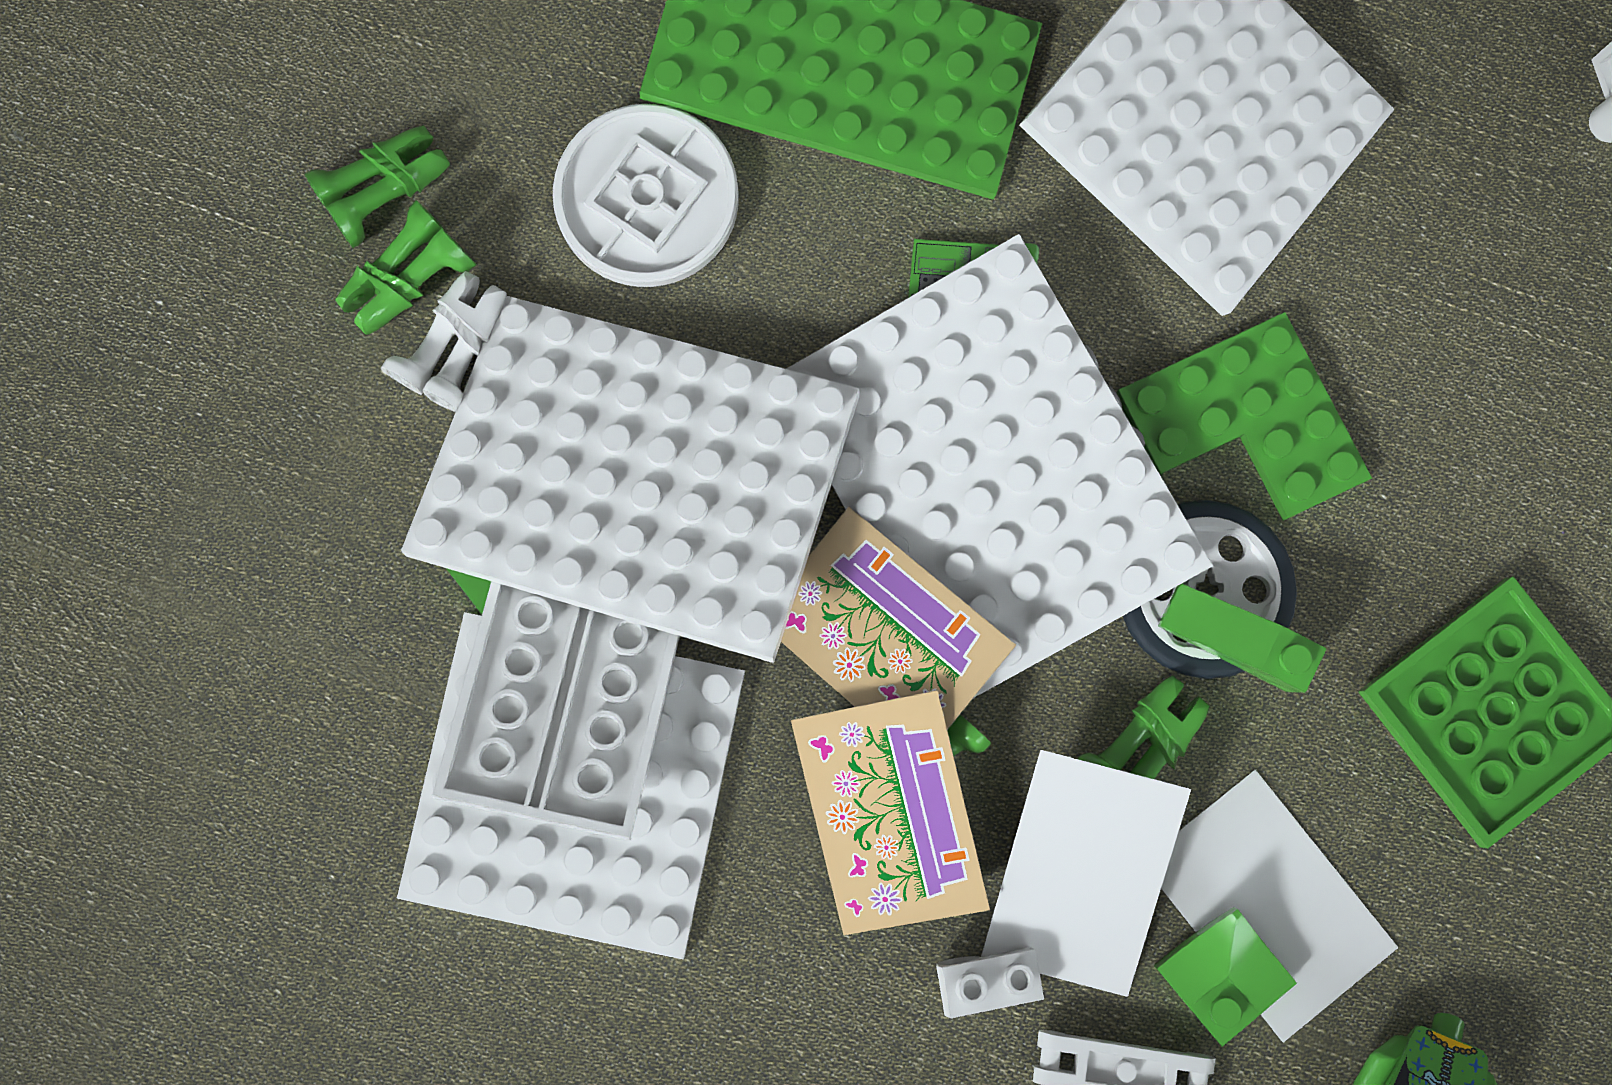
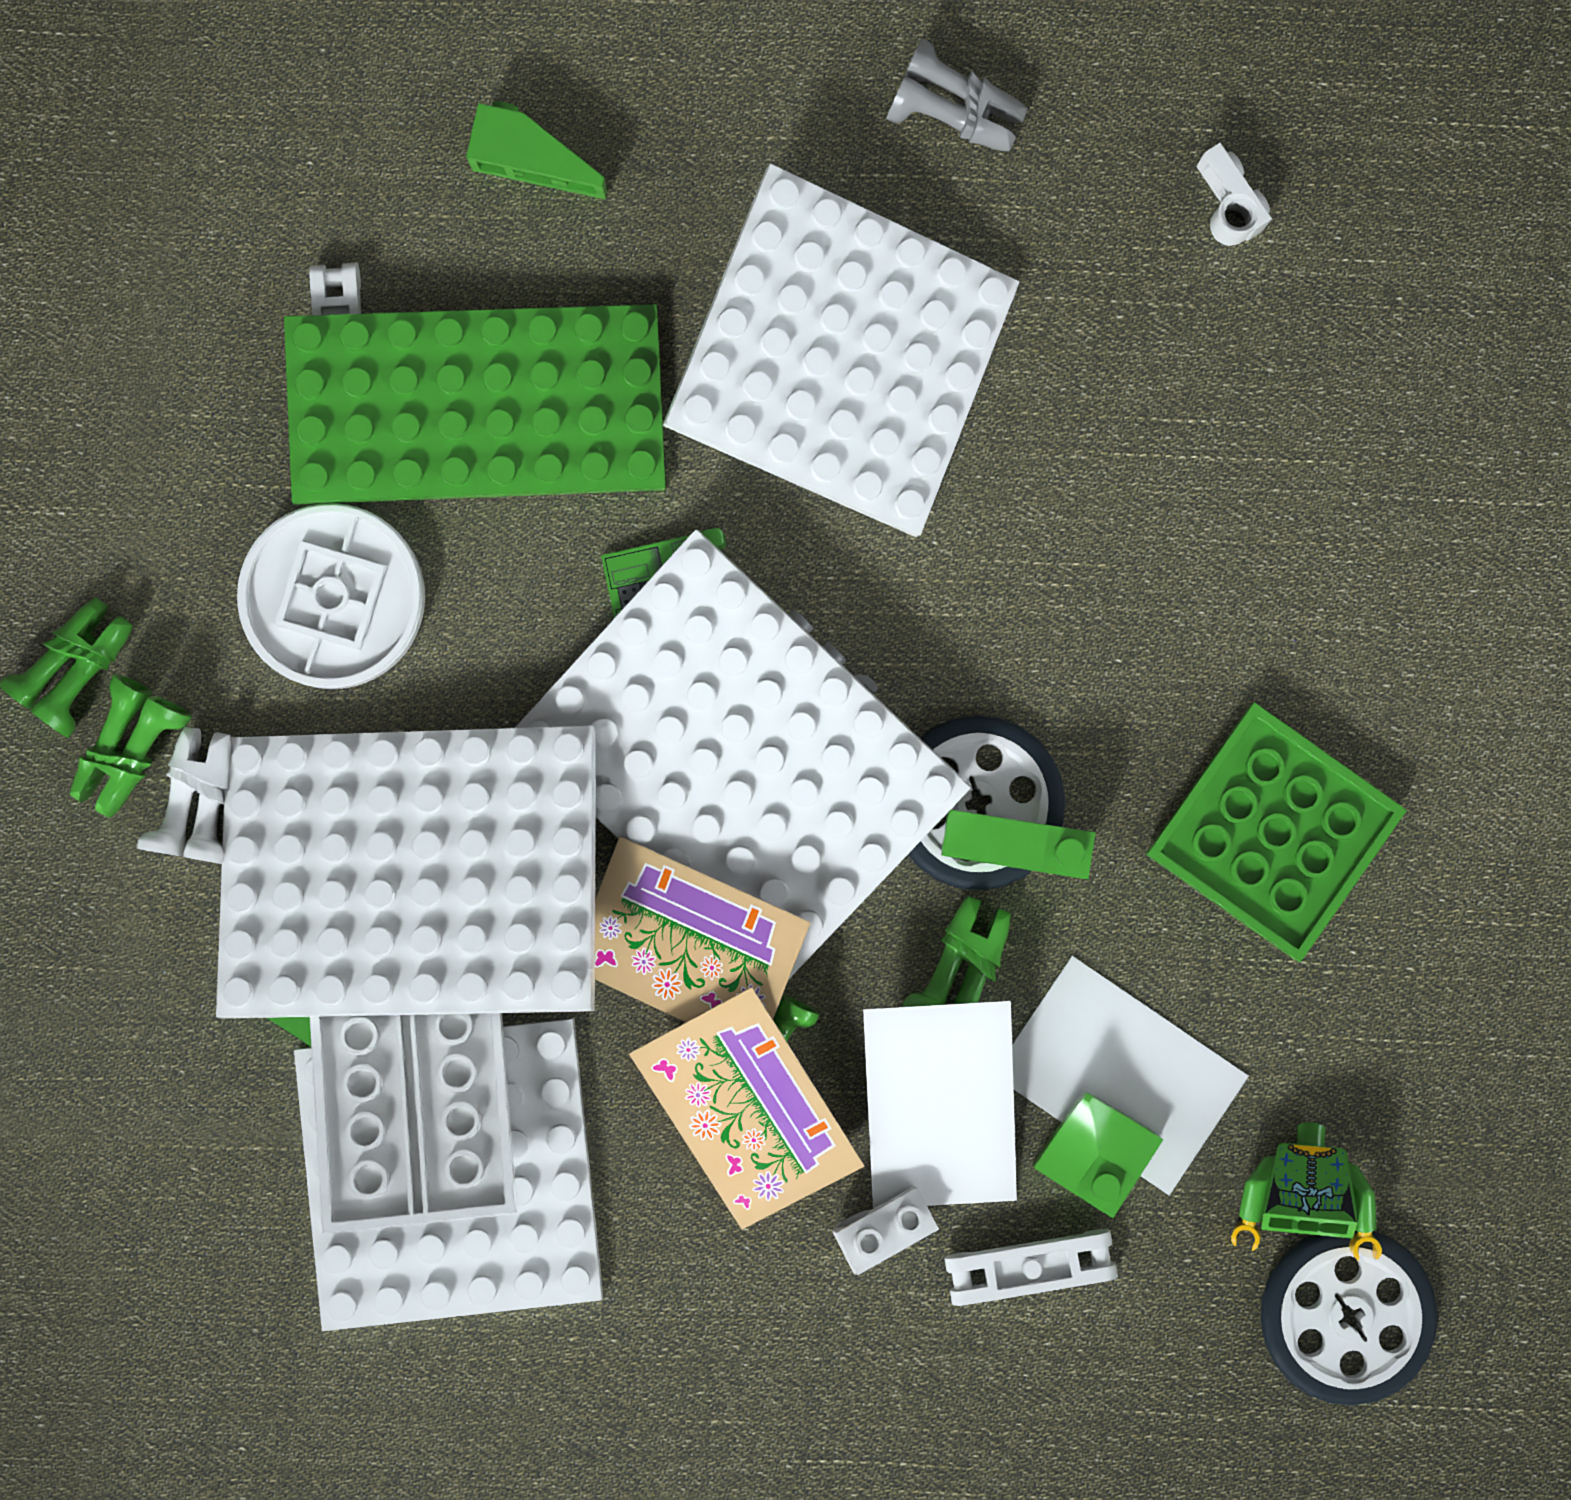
camera: 20 degrees left, 5 degrees up
bright green plate [1116,312,1372,521] -> none

